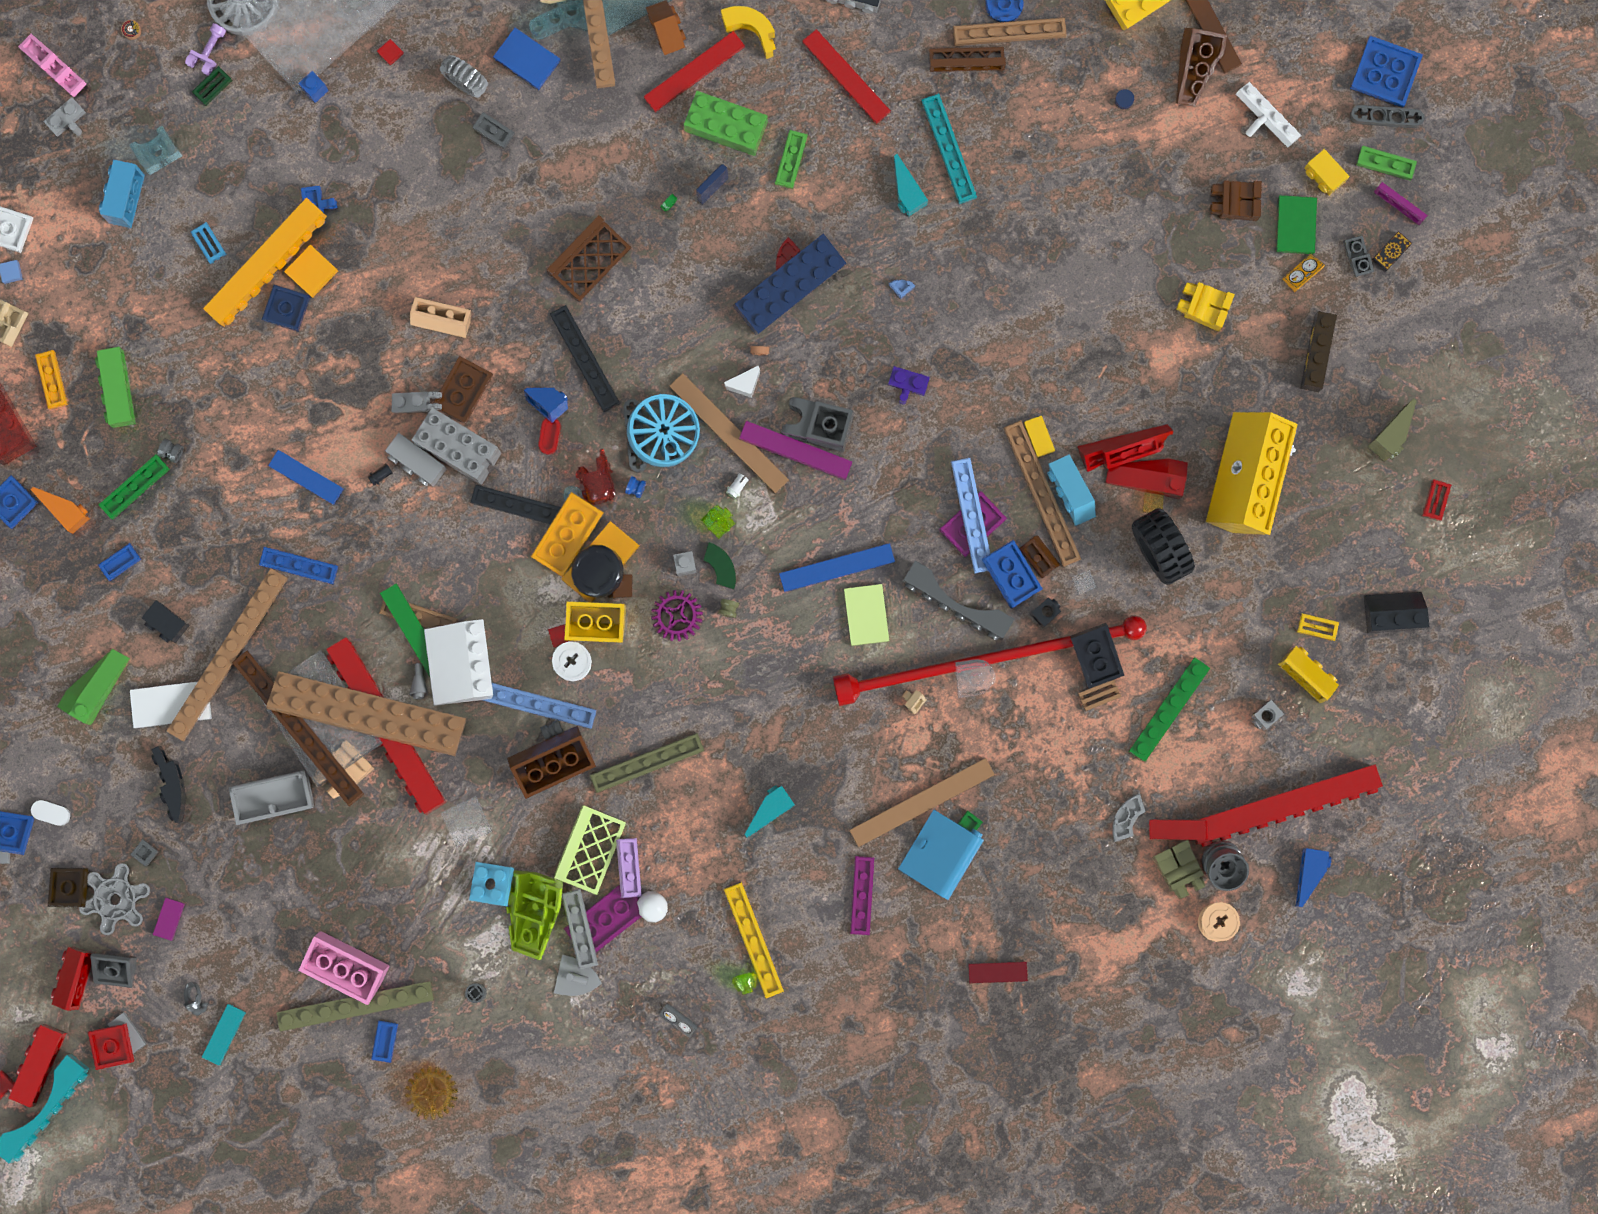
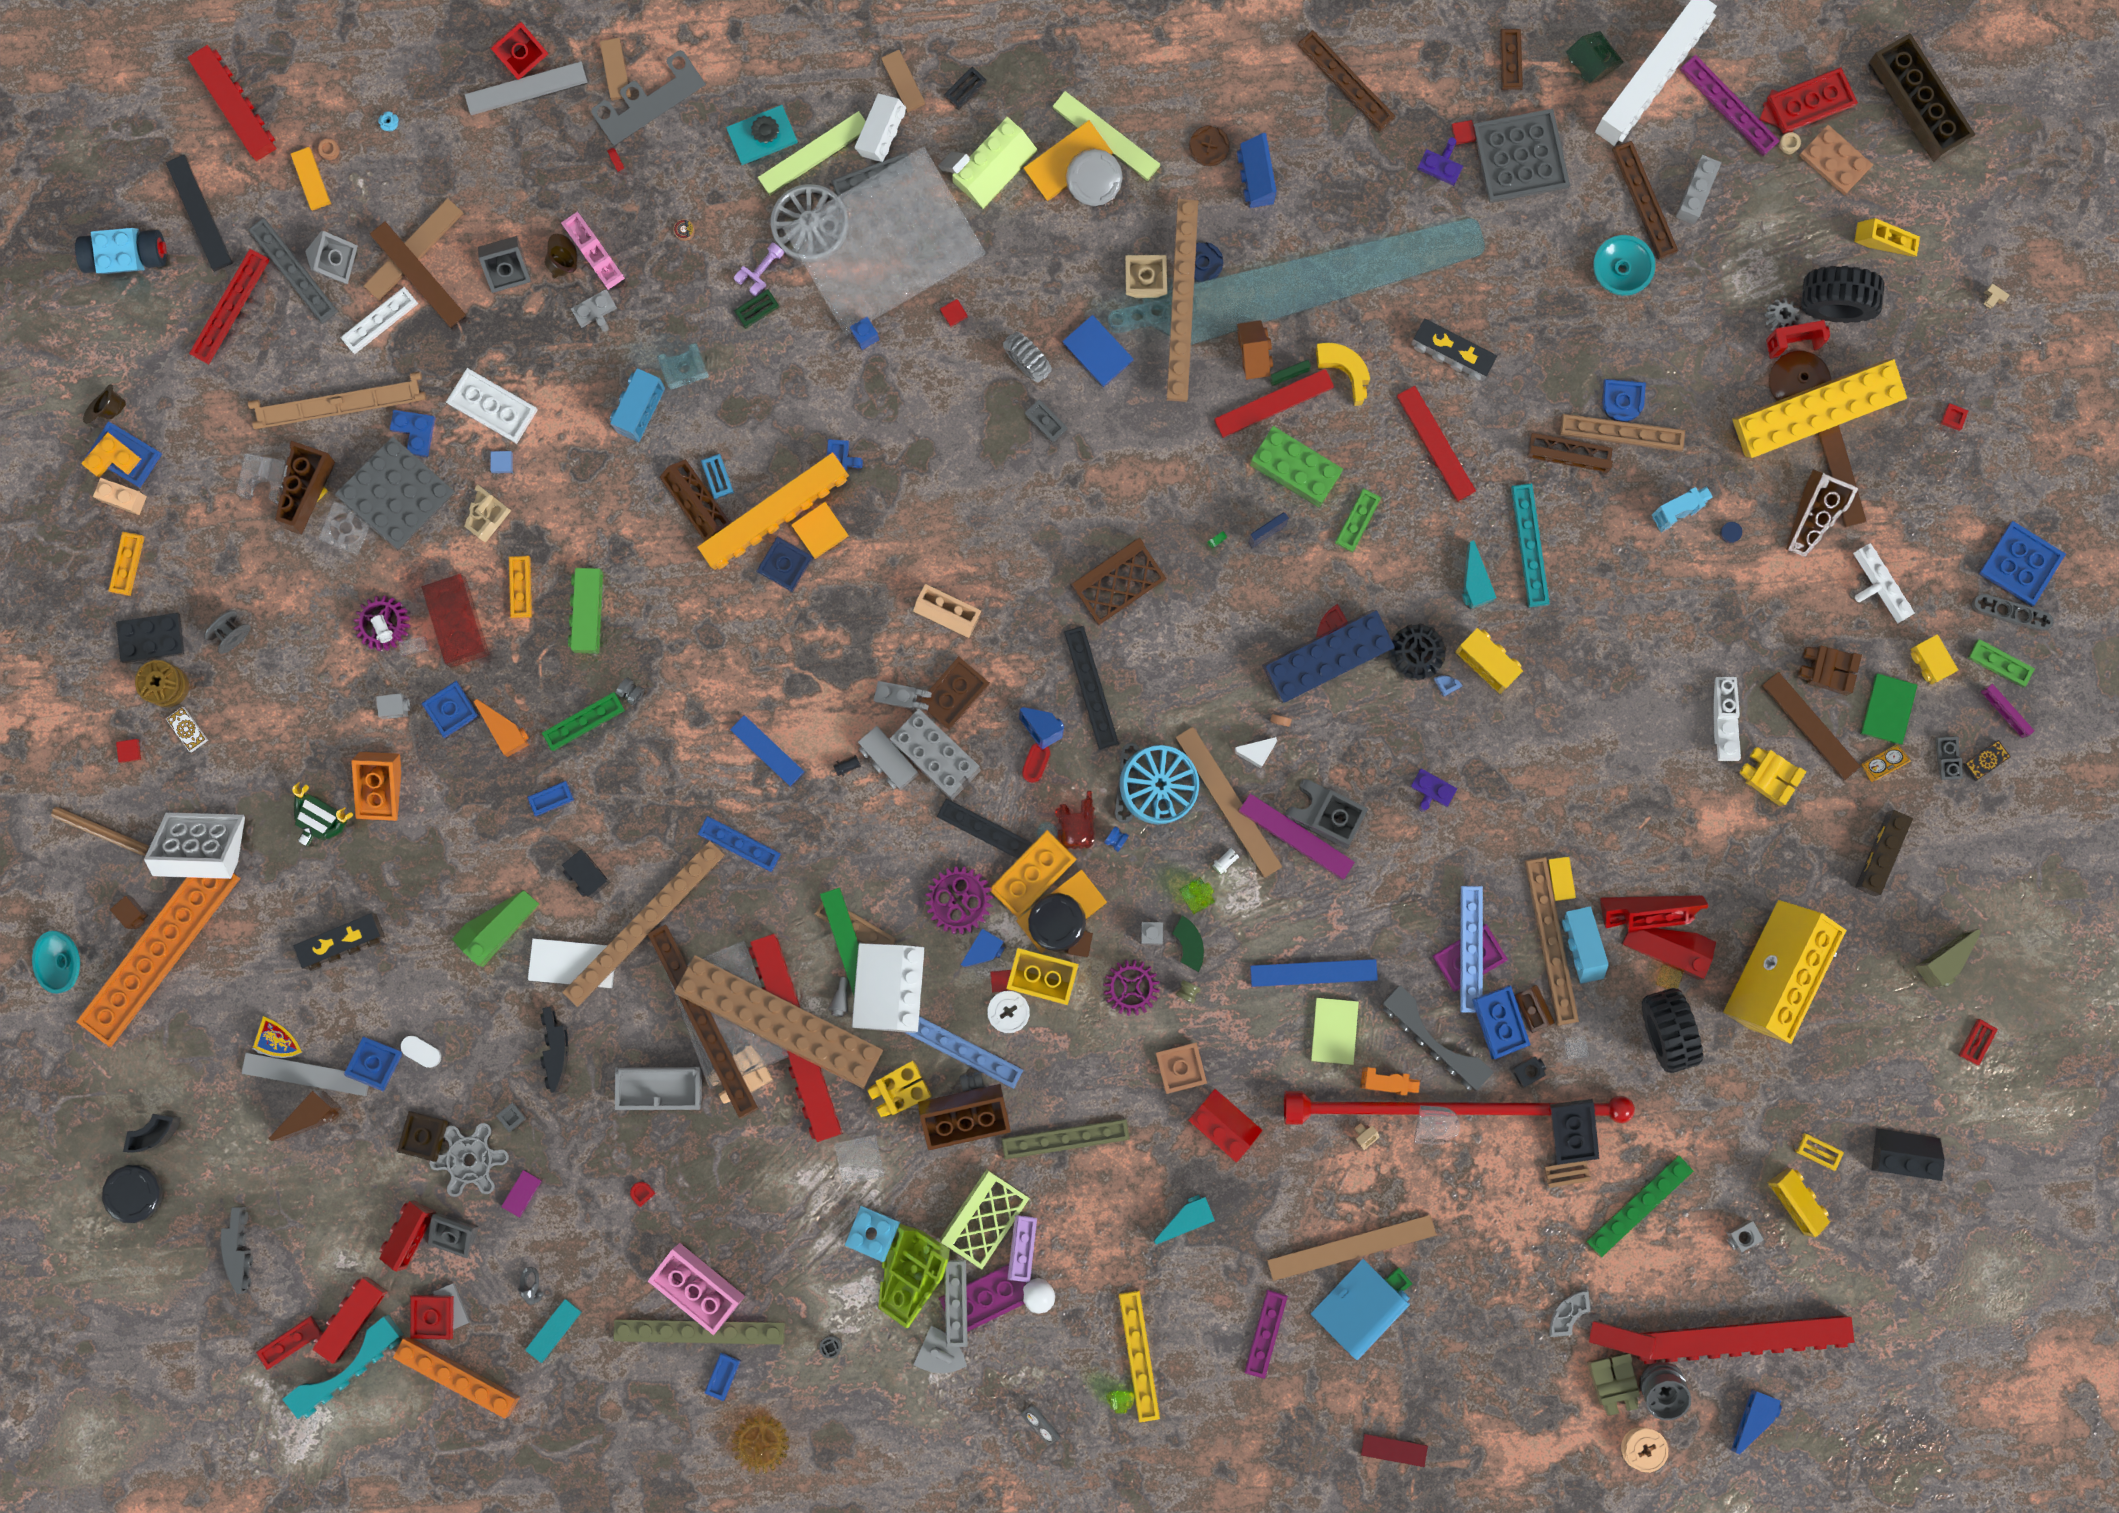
camera: 15 degrees right, 0 degrees up
none -> orange brick [393,1337,520,1419]
none -> dark brown piece [544,233,577,279]
none -> red tile [630,1182,656,1208]
none -> reddish brown fence [659,459,731,541]
none -> yellow hips [867,1061,932,1117]
none -> magenta gear [925,866,994,935]
none -> blue slope [961,929,1005,968]
none -> nougat plate [1156,1042,1207,1094]
none -> red slope [1188,1089,1263,1163]
none -> dark green tile [1269,360,1311,386]
none -> orange hips [1360,1067,1420,1096]
none -> black gear [1389,623,1446,681]
none -> yellow brick [1455,628,1523,694]
none -> medium azure hips [1651,486,1712,532]
none -> white slope [1714,677,1741,761]
none -> reddish brown tile [1761,672,1861,781]

